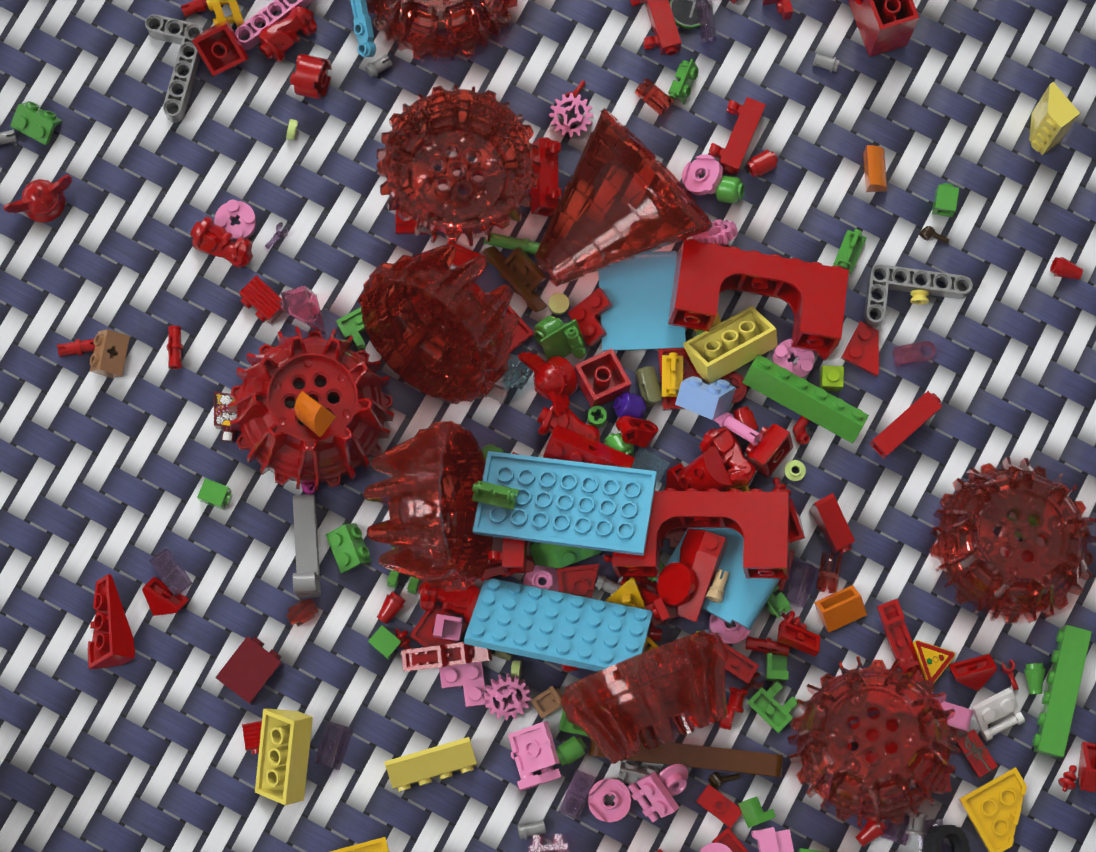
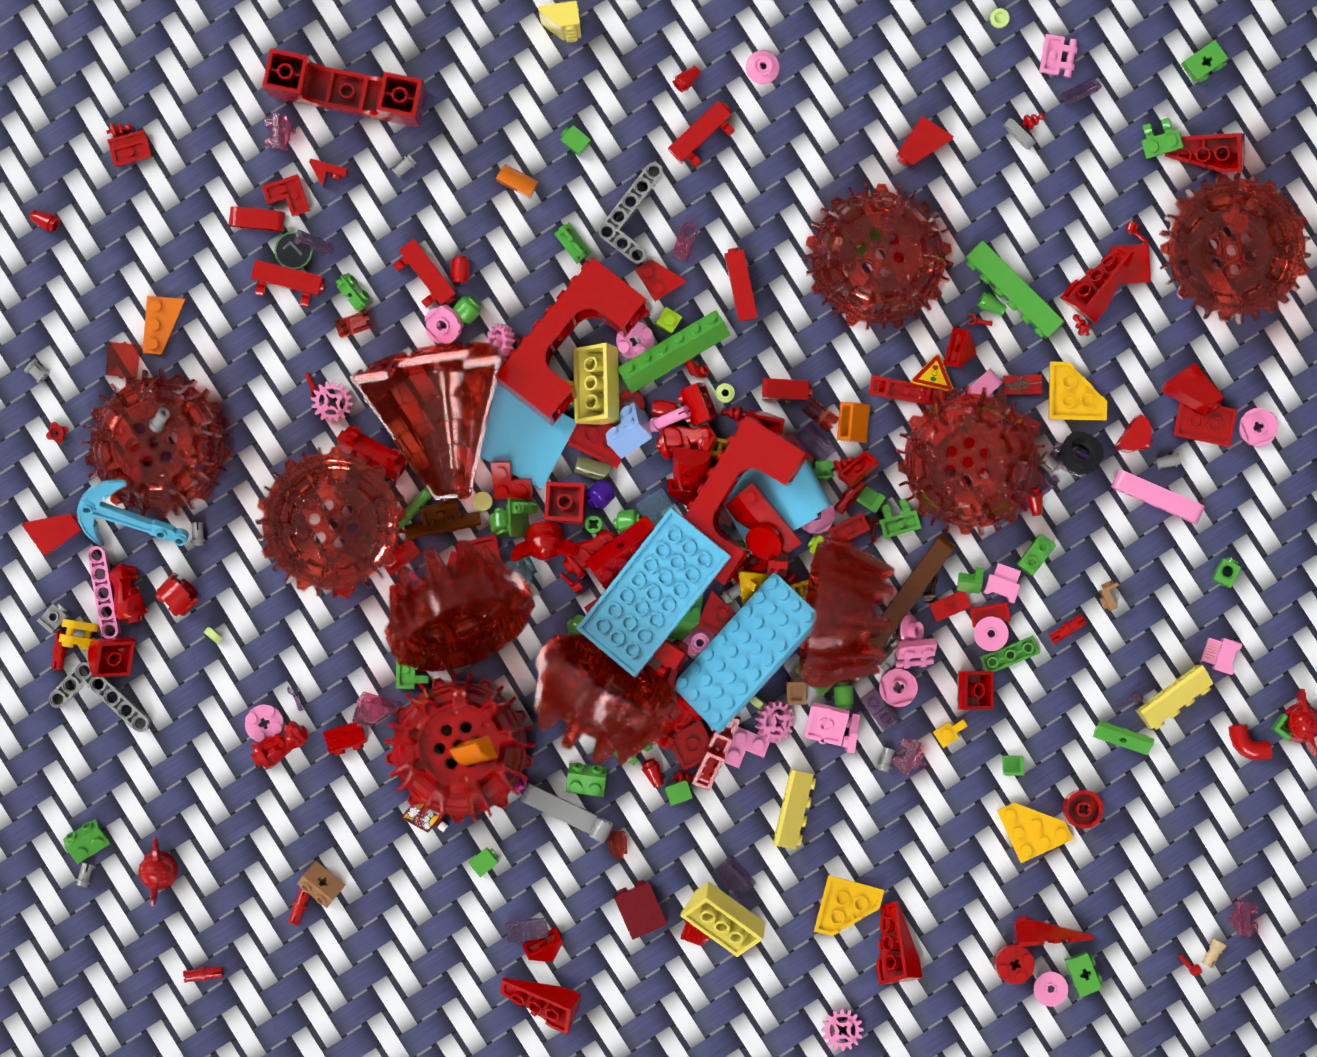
camera: 60 degrees left, 10 degrees up
red pin [167,326,183,369] -> none
bright pink panel [433,614,463,641] -> none
bright green hinge [472,480,519,510] -> none
red piece [616,416,659,448] -> none
yellow hinge [662,353,683,397] -> none
tan pin [706,569,730,603] -> none
red connector [719,687,748,730] -> none
light yellow bush [910,290,929,305] -> none
dark brown hand [919,226,949,244] -> none
white plate [971,688,1025,741] -> none
none -> red hand [559,572,584,593]
none -> red brick [668,101,735,168]

